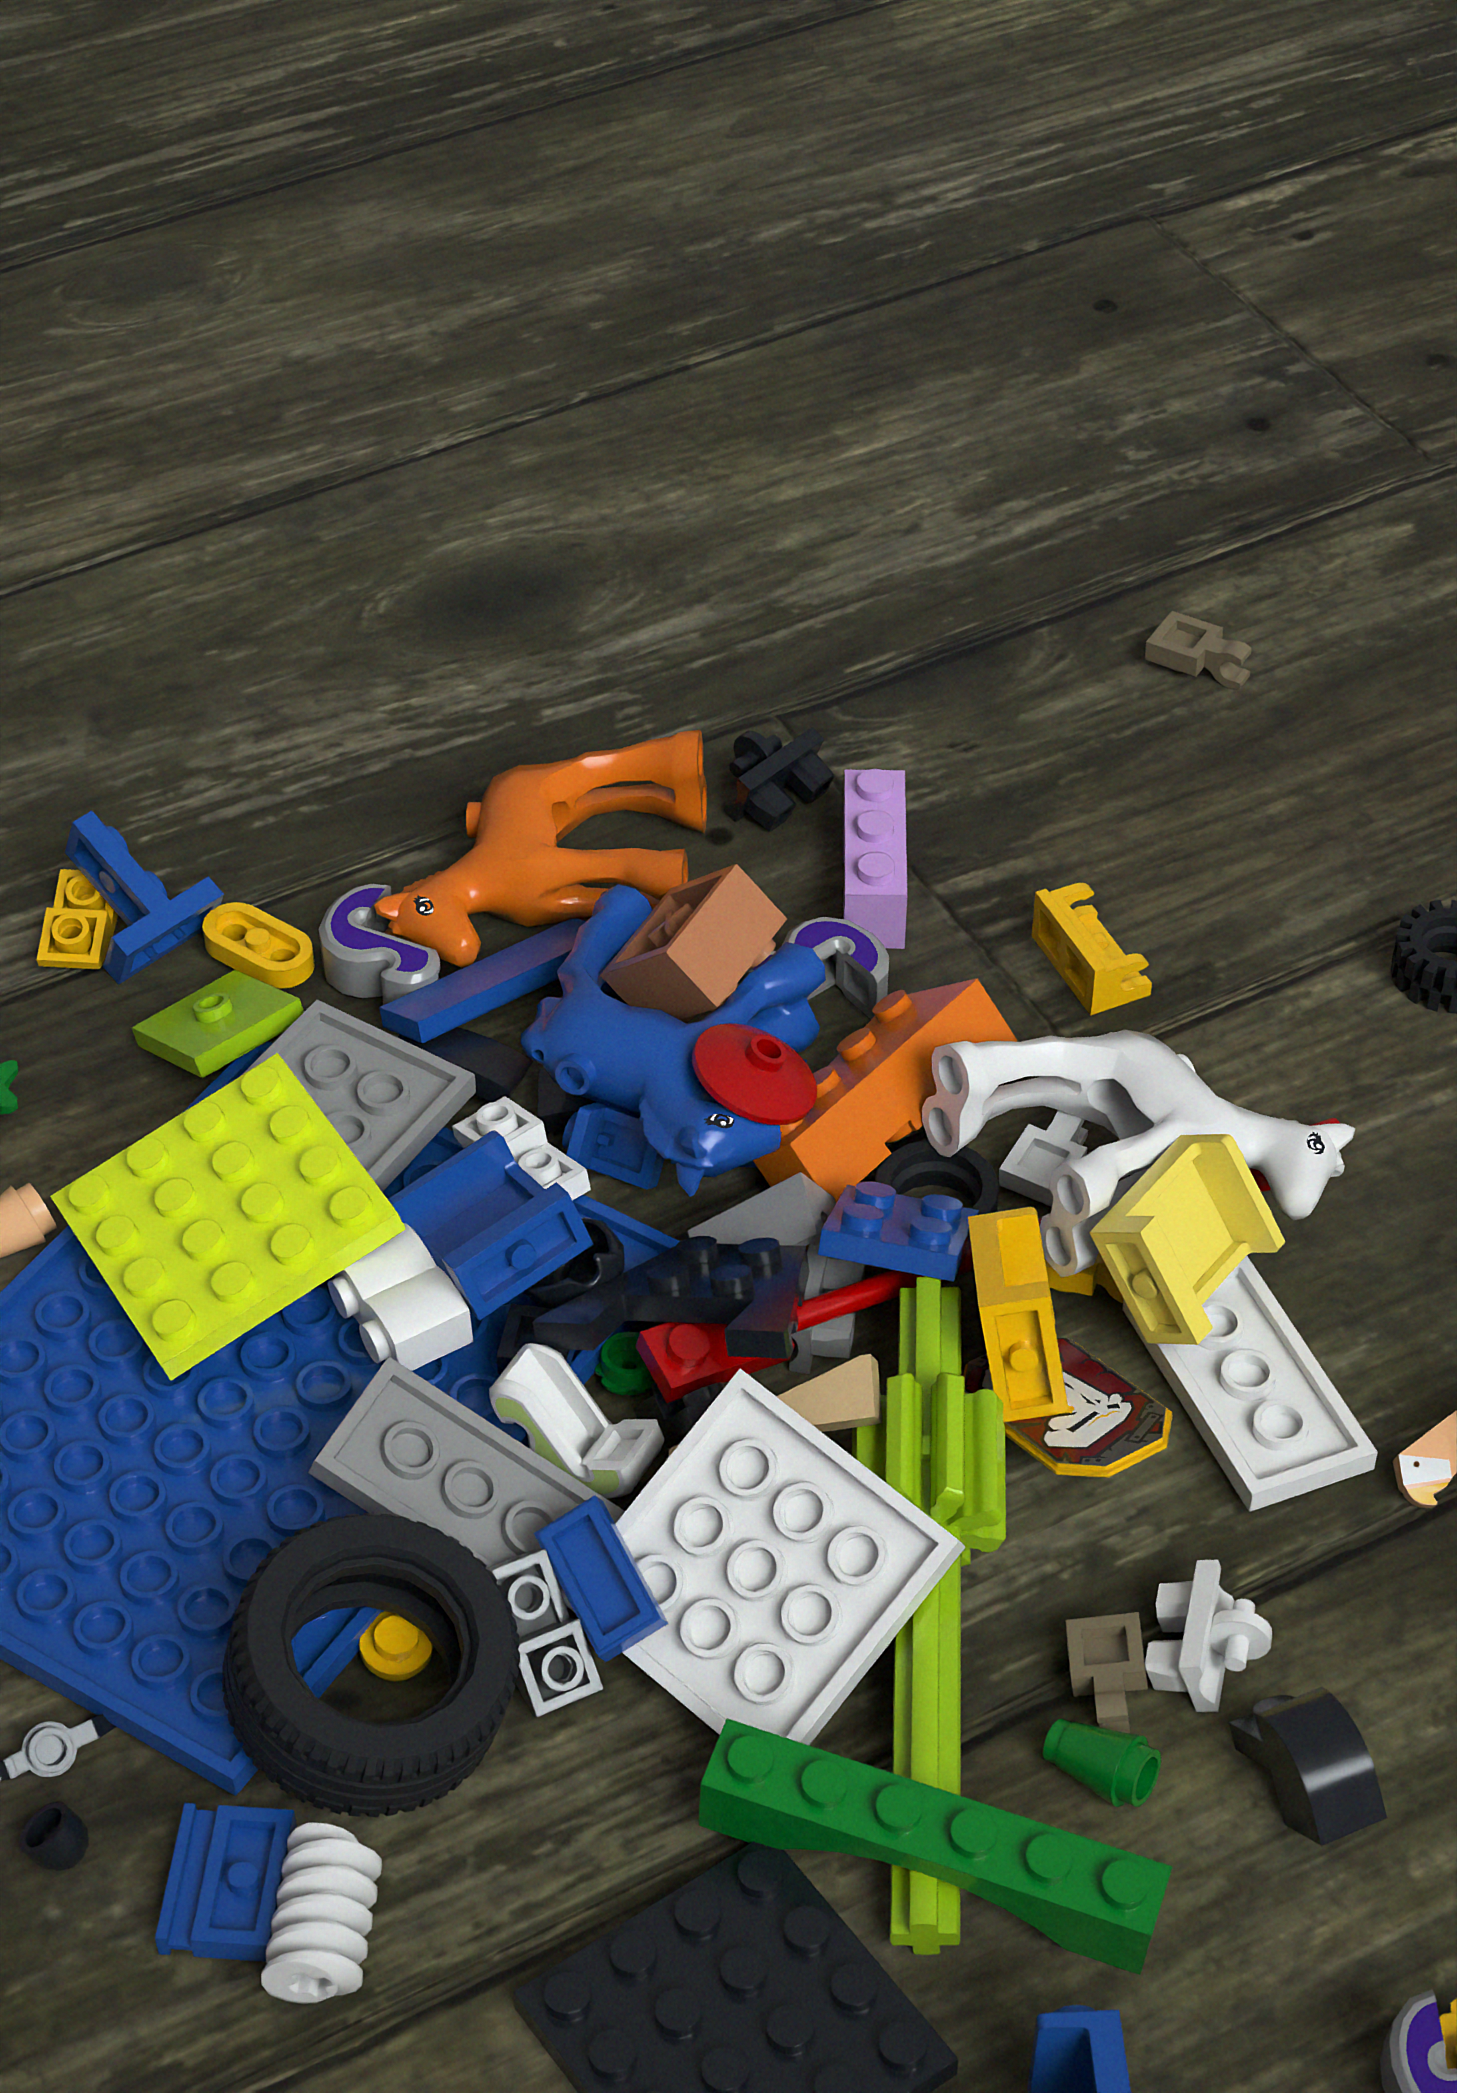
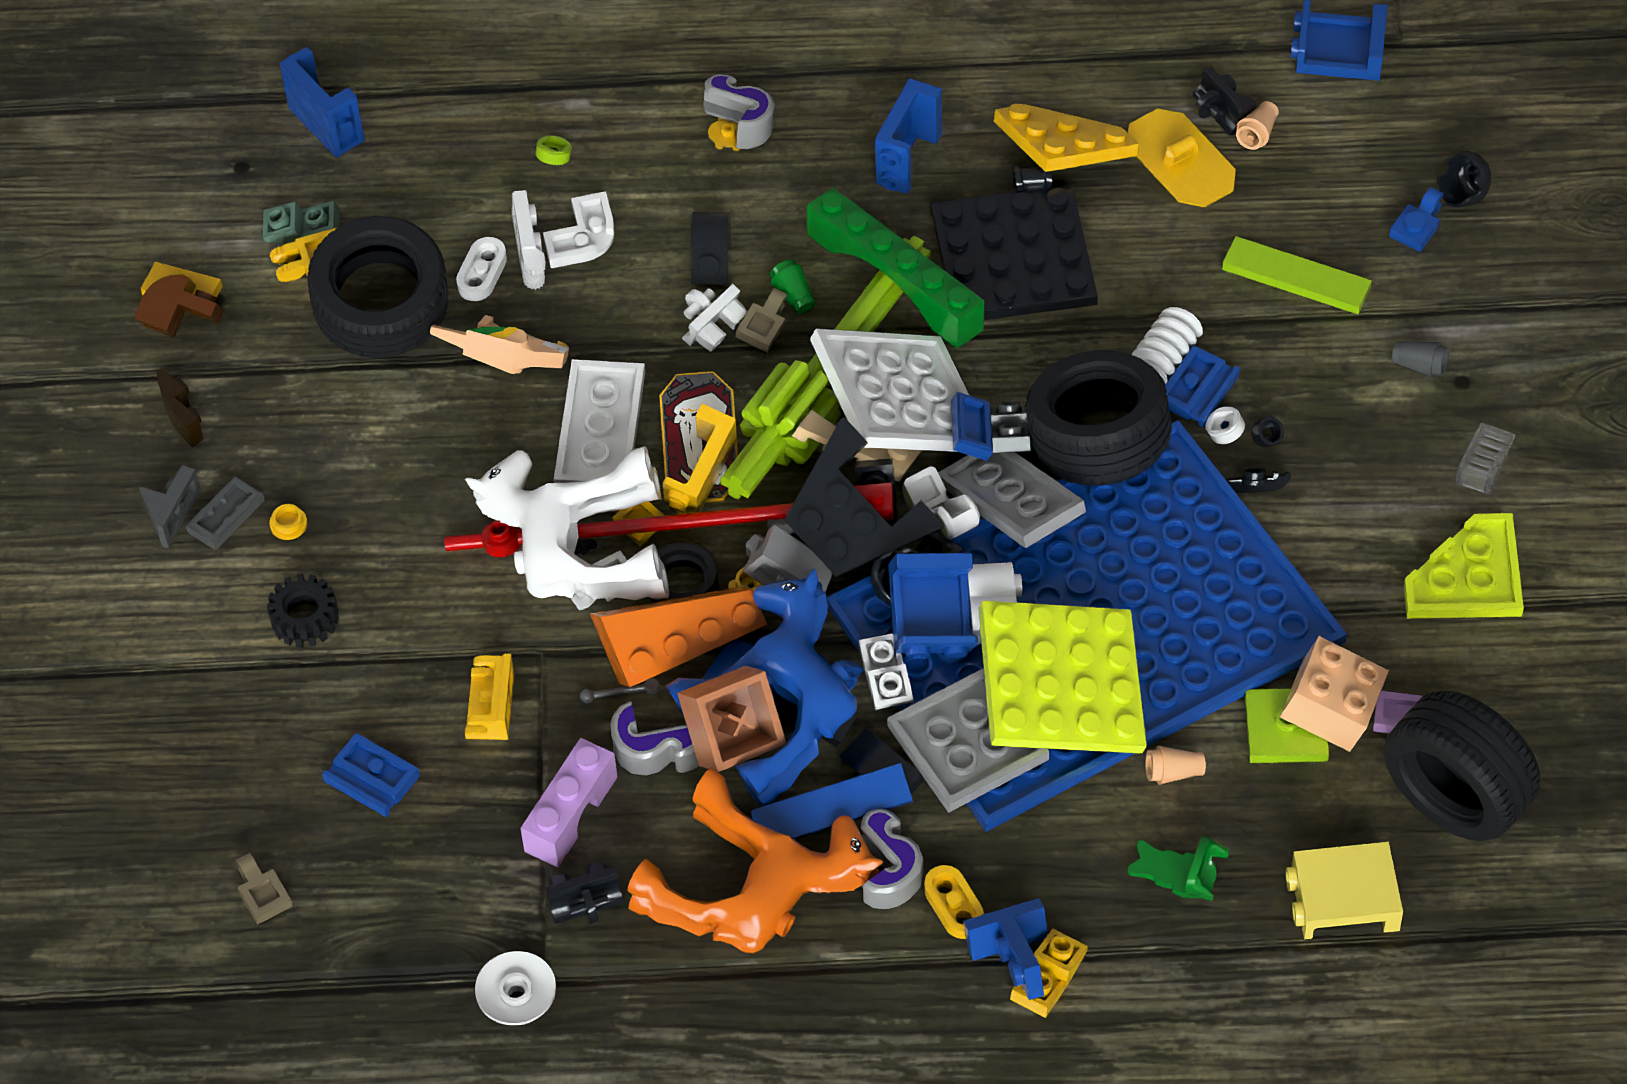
camera: 150 degrees left, 10 degrees up
lime plate [131,970,304,1078] -> none
red dish [692,1023,817,1125] -> none
blue plate [818,1182,979,1282] -> none
light yellow panel [1089,1134,1285,1345] -> none
none -> blue plate [322,733,420,818]
none -> white dish [475,951,556,1025]
none -> white tile [1205,407,1245,444]

